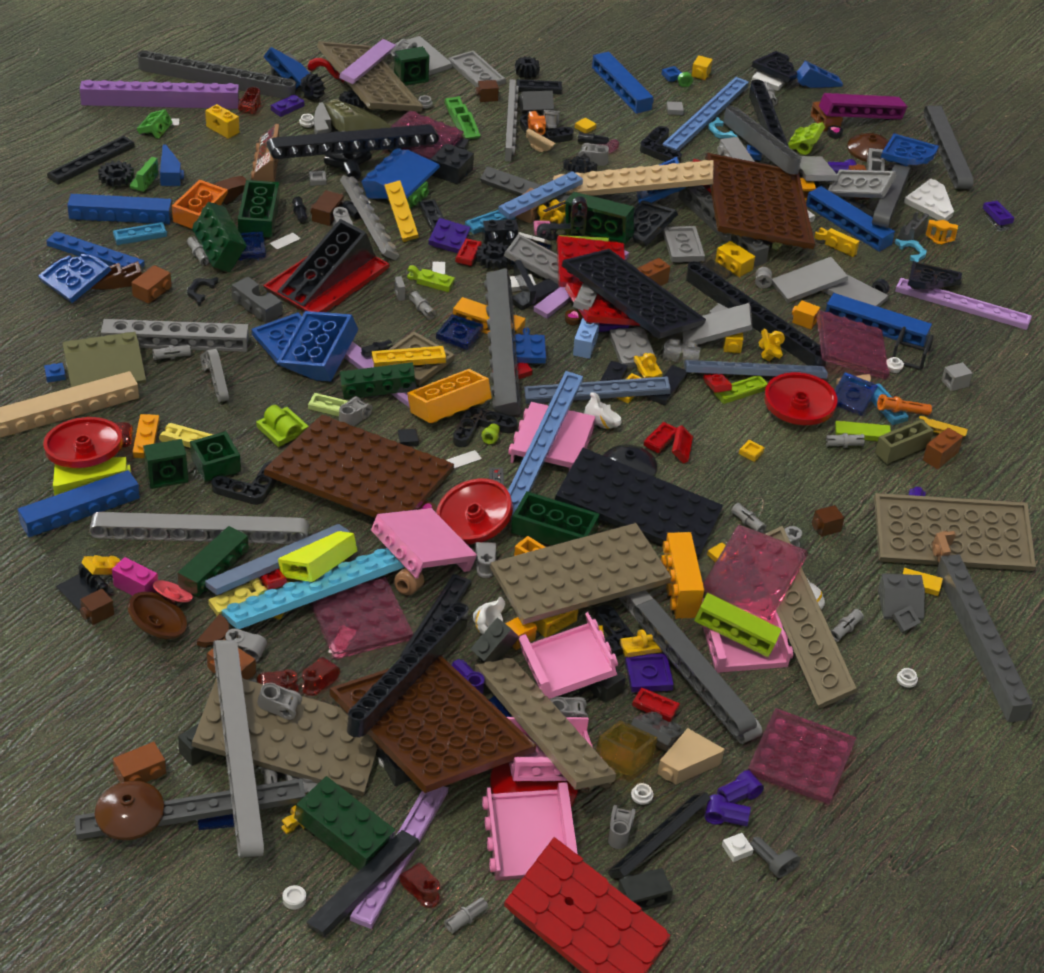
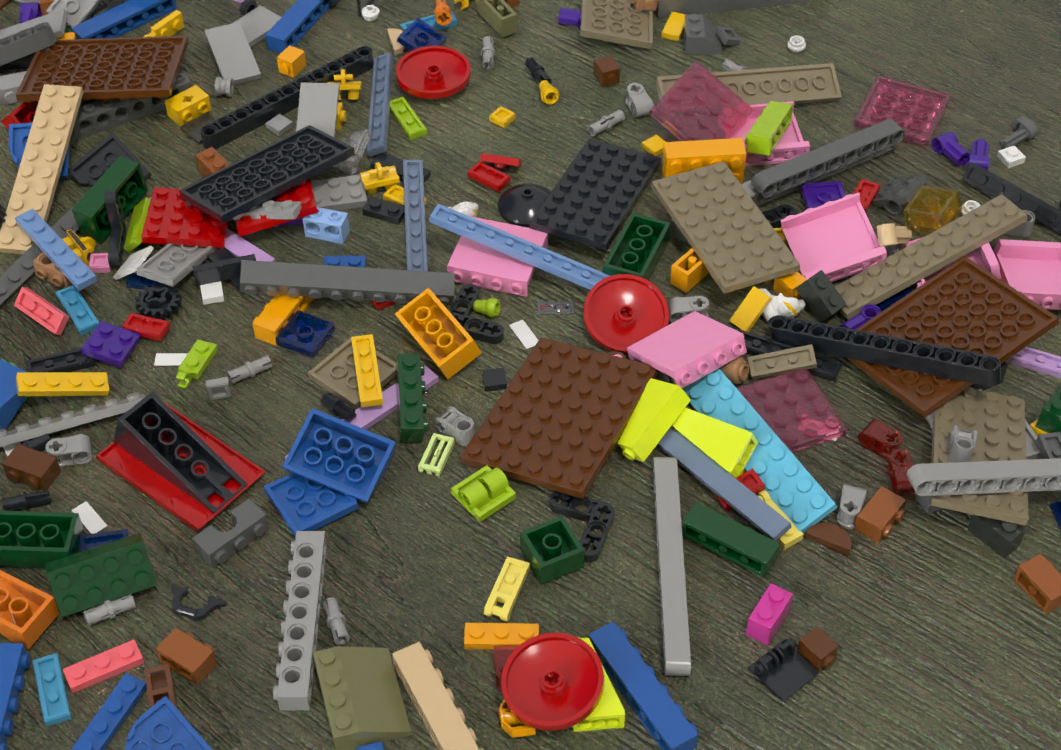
camera: 85 degrees left, 5 degrees up
yellow plate [81,555,120,575] -> none
reddish brown dish [128,591,187,639] -> none
dark green brick [143,439,188,489] -> none
coral dish [153,580,193,603] -> none
light grey beam [200,348,229,402] -> none
black brick [482,219,518,246] -> none
reddish brown tile [565,310,582,325] -> none
yellow hips [620,629,662,657] -> none
tan slope [658,728,724,785] -> none
light grey plate [663,226,705,263] -> none
red plate [703,373,732,393] -> none
clear pink plate [817,310,889,379] -> none
lime tile [834,421,891,441] -> none
none -> coral plate [14,287,70,335]
none -> coral plate [63,639,144,694]
none -> black axle [525,57,552,84]
none -> yellow cone [539,80,559,104]
none -> neon yellow slope [617,378,691,462]
none -> yellow tile [729,286,772,332]
none -> dark tan plate [747,344,817,380]
none -> tan piece [876,223,912,247]

